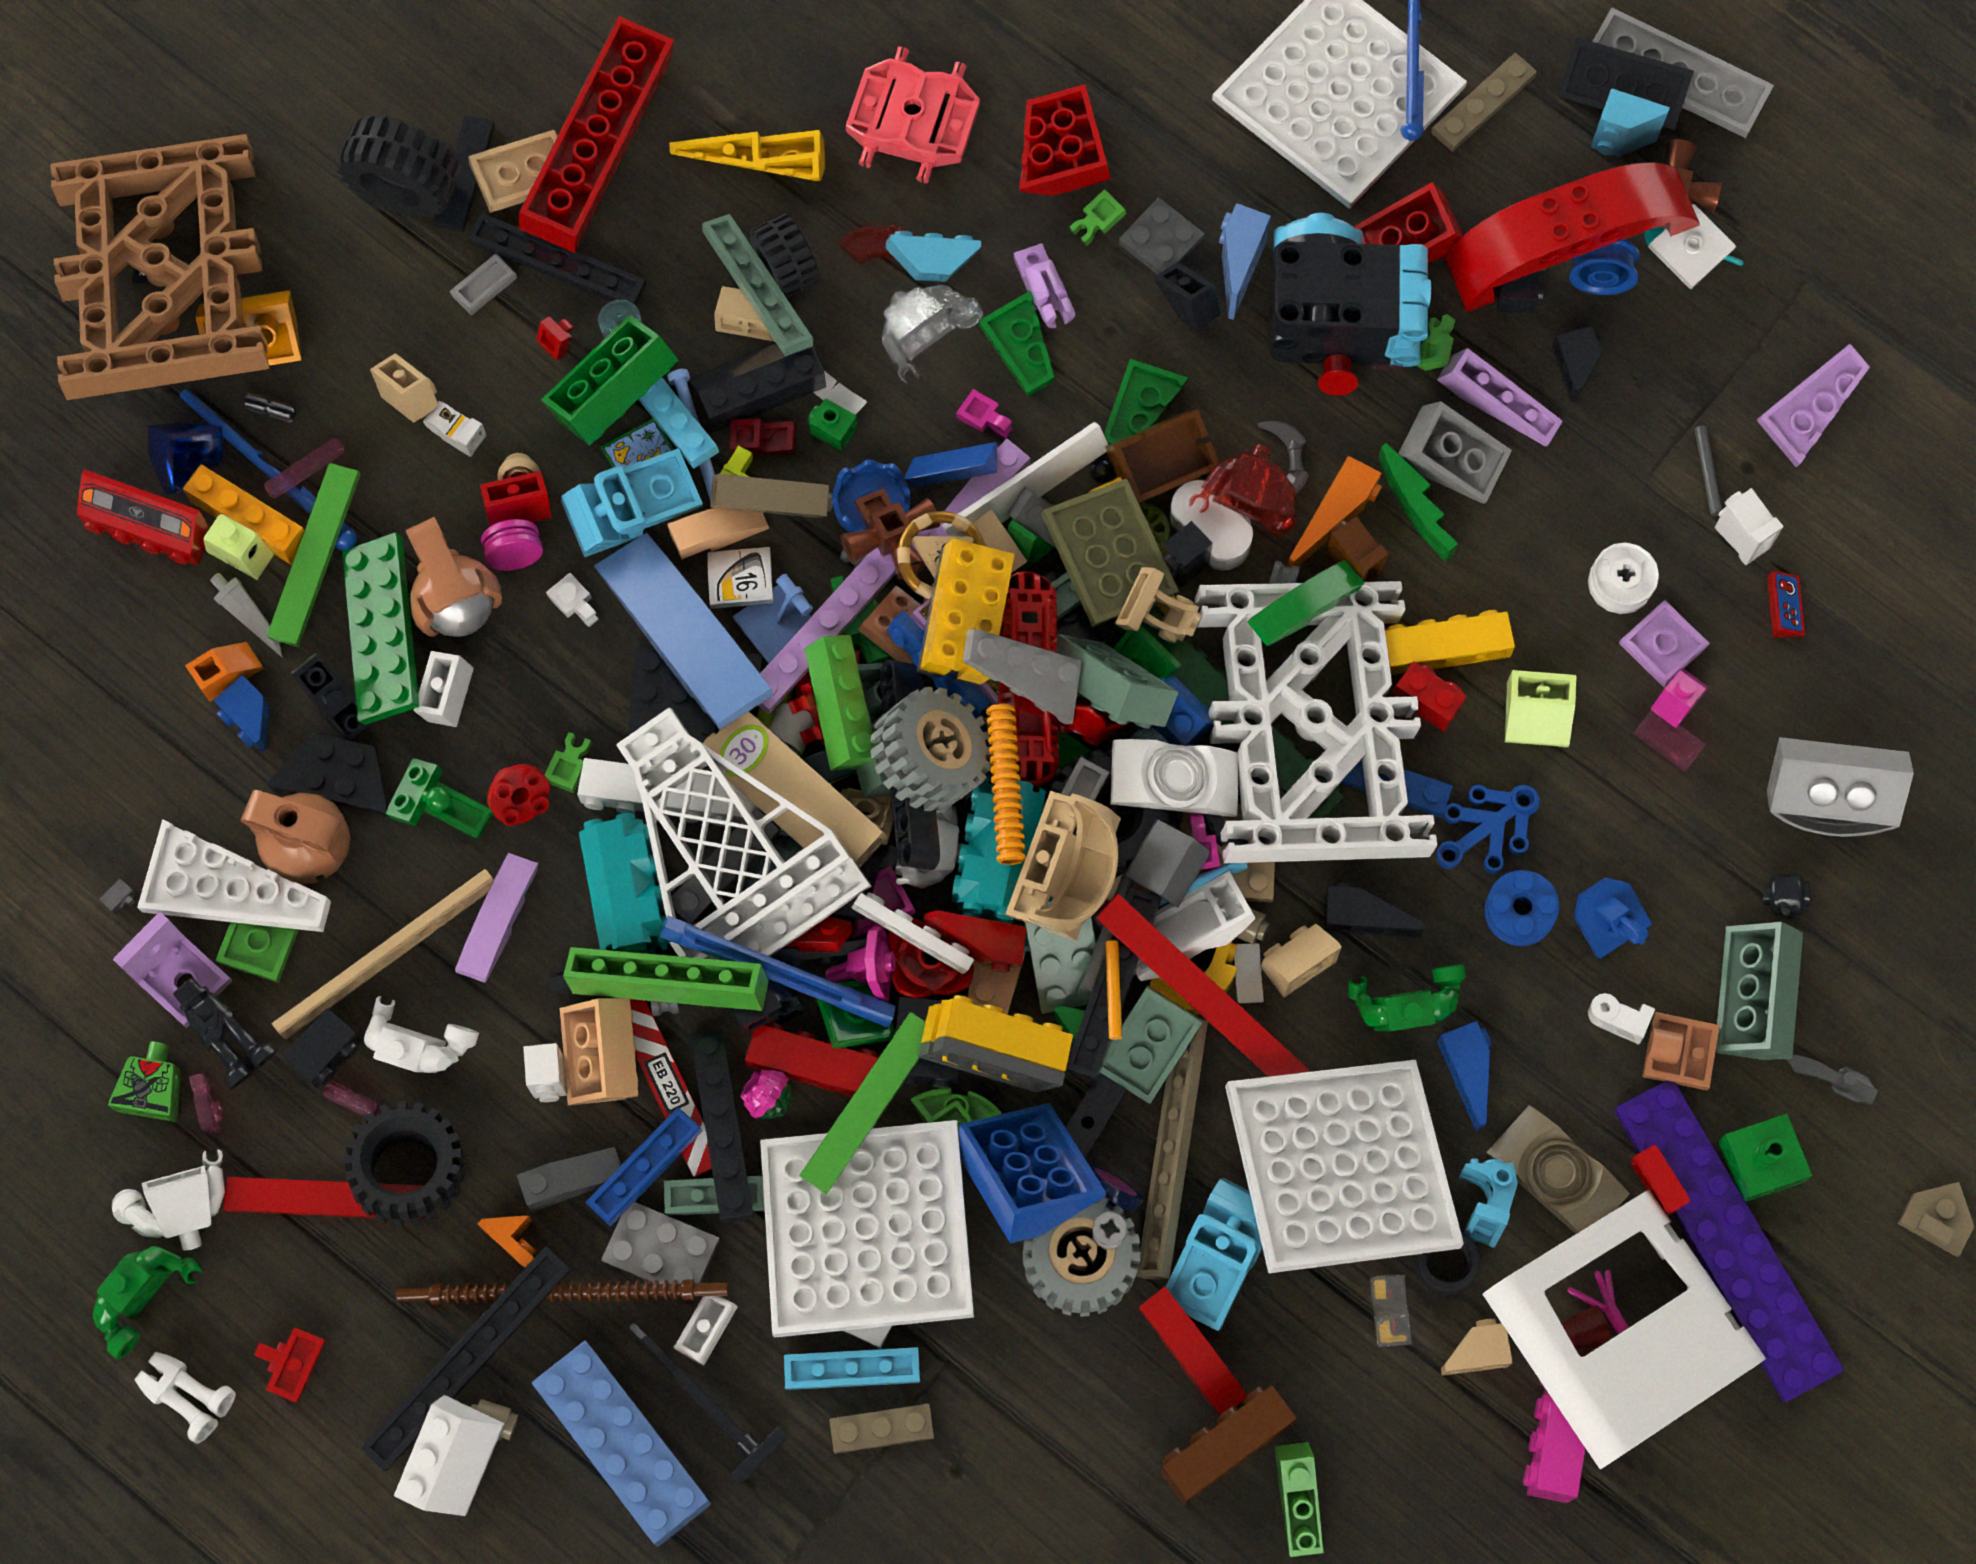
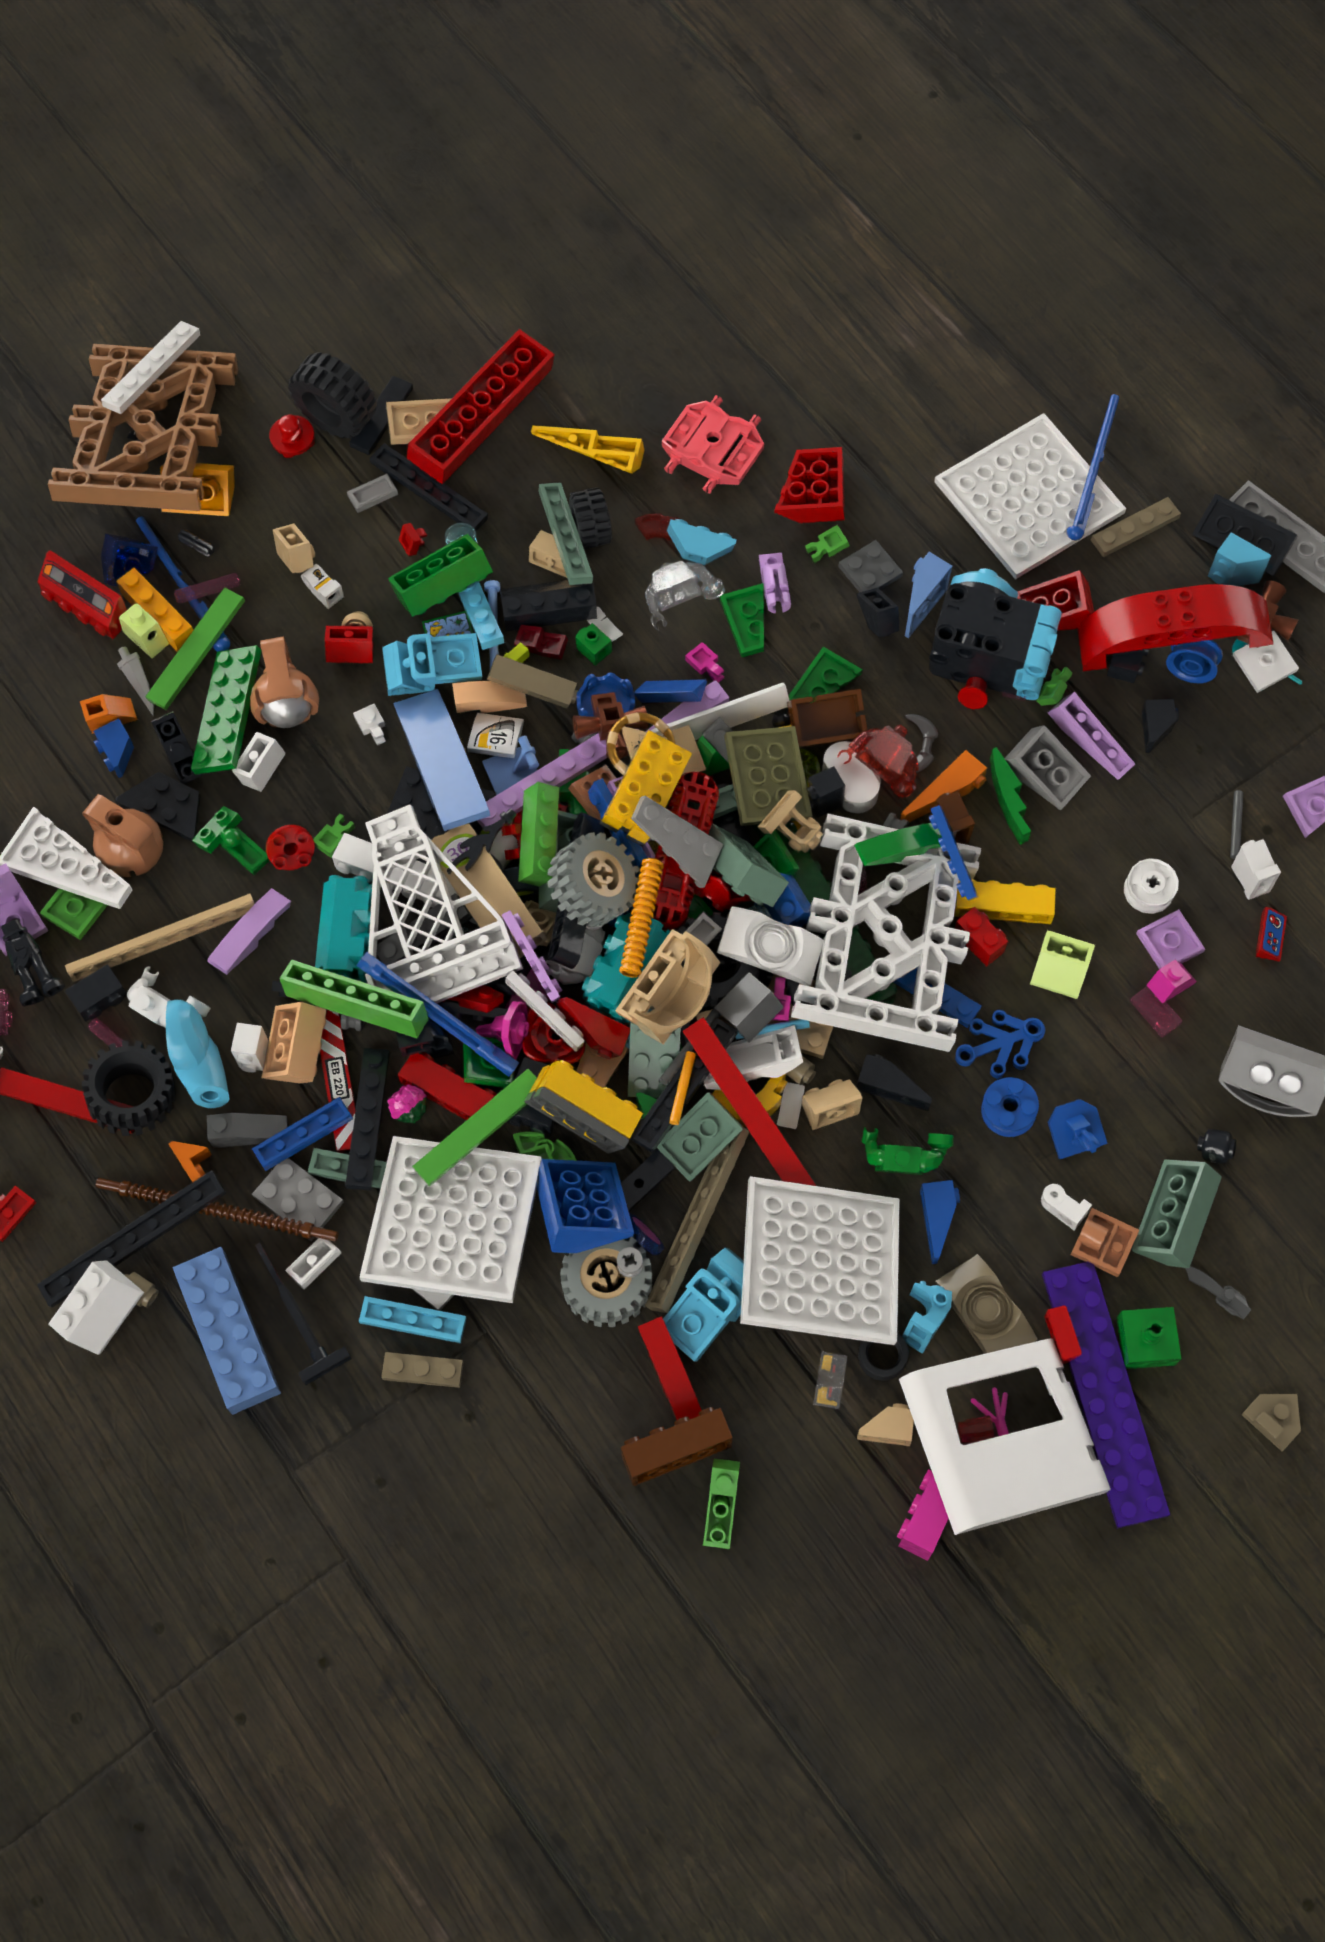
camera: 15 degrees right, 5 degrees down
dark pink head [481,519,543,571] -> none
none -> white plate [101,321,200,414]
none -> medium azure piece [166,1000,230,1108]
none -> red plate [269,414,315,458]
none -> black piece [447,808,517,874]
none -> lavender wing [502,910,562,1003]
none -> blue plate [929,805,978,901]

